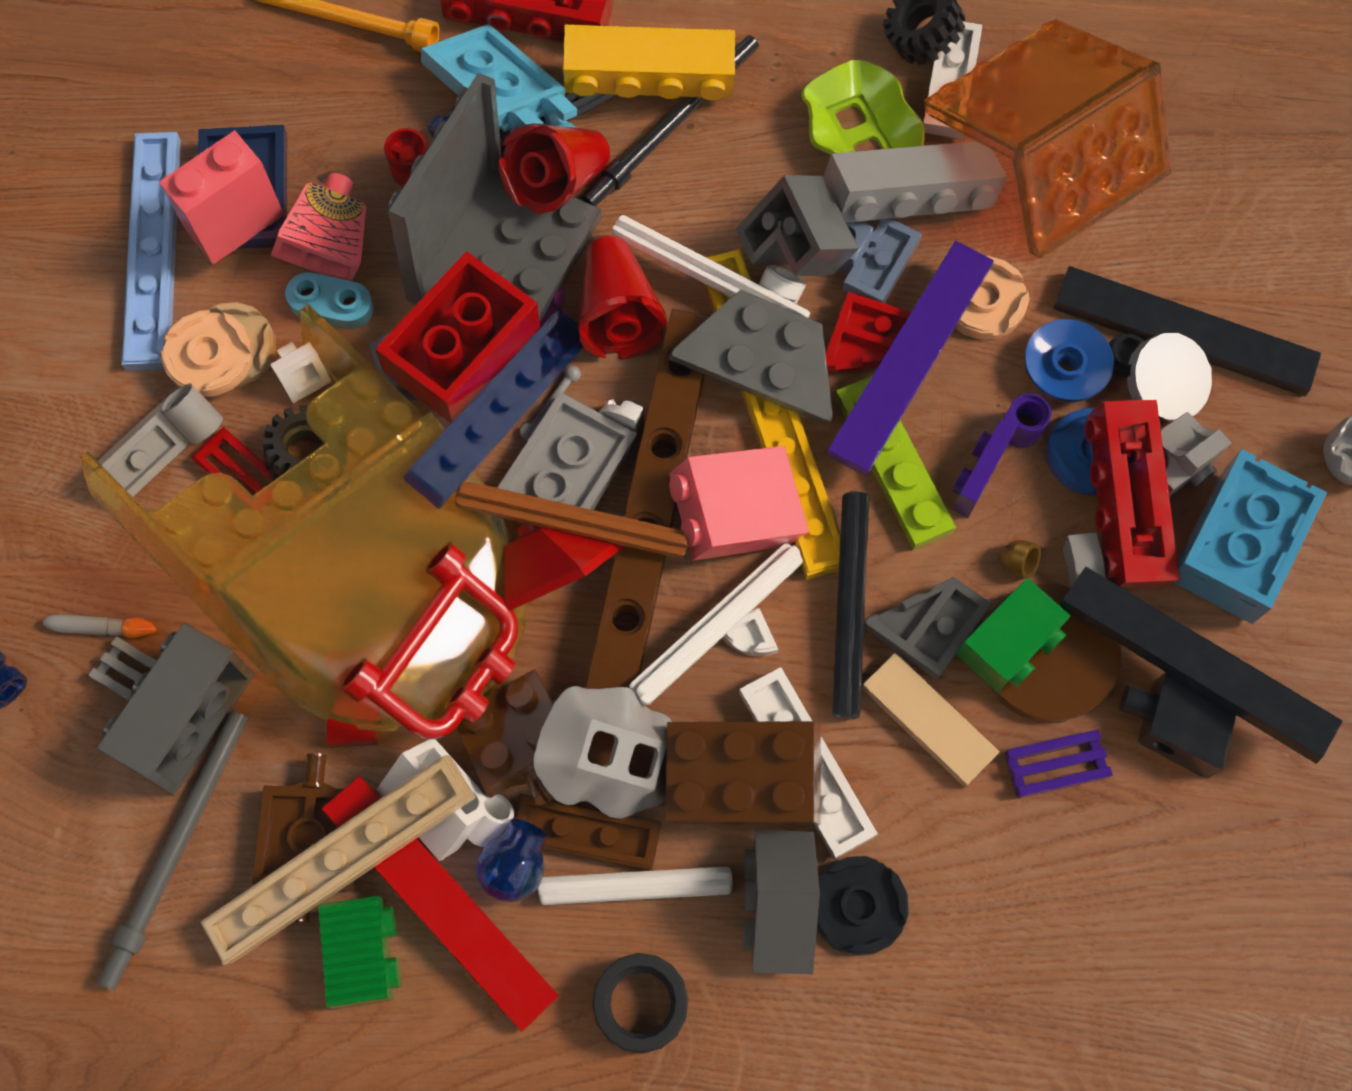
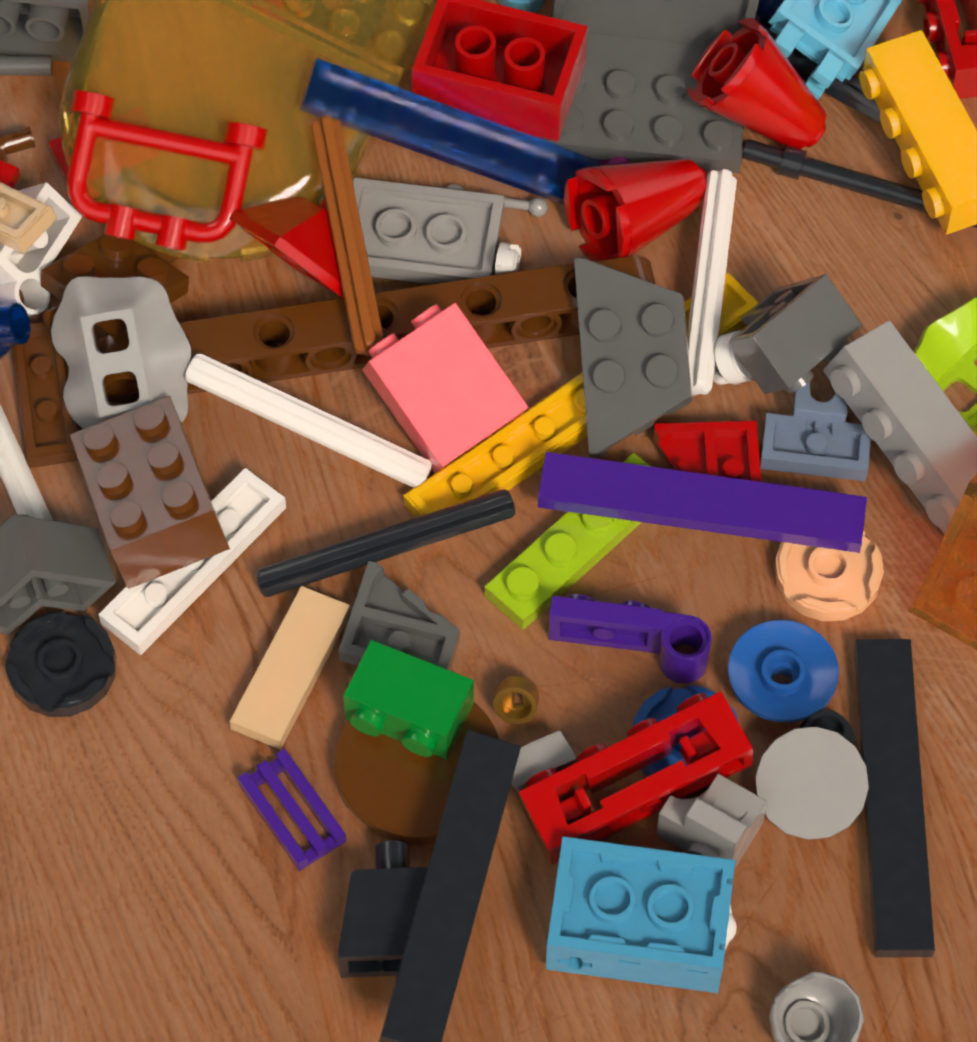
camera: 70 degrees right, 10 degrees down
white tile [722,608,778,657] -> none

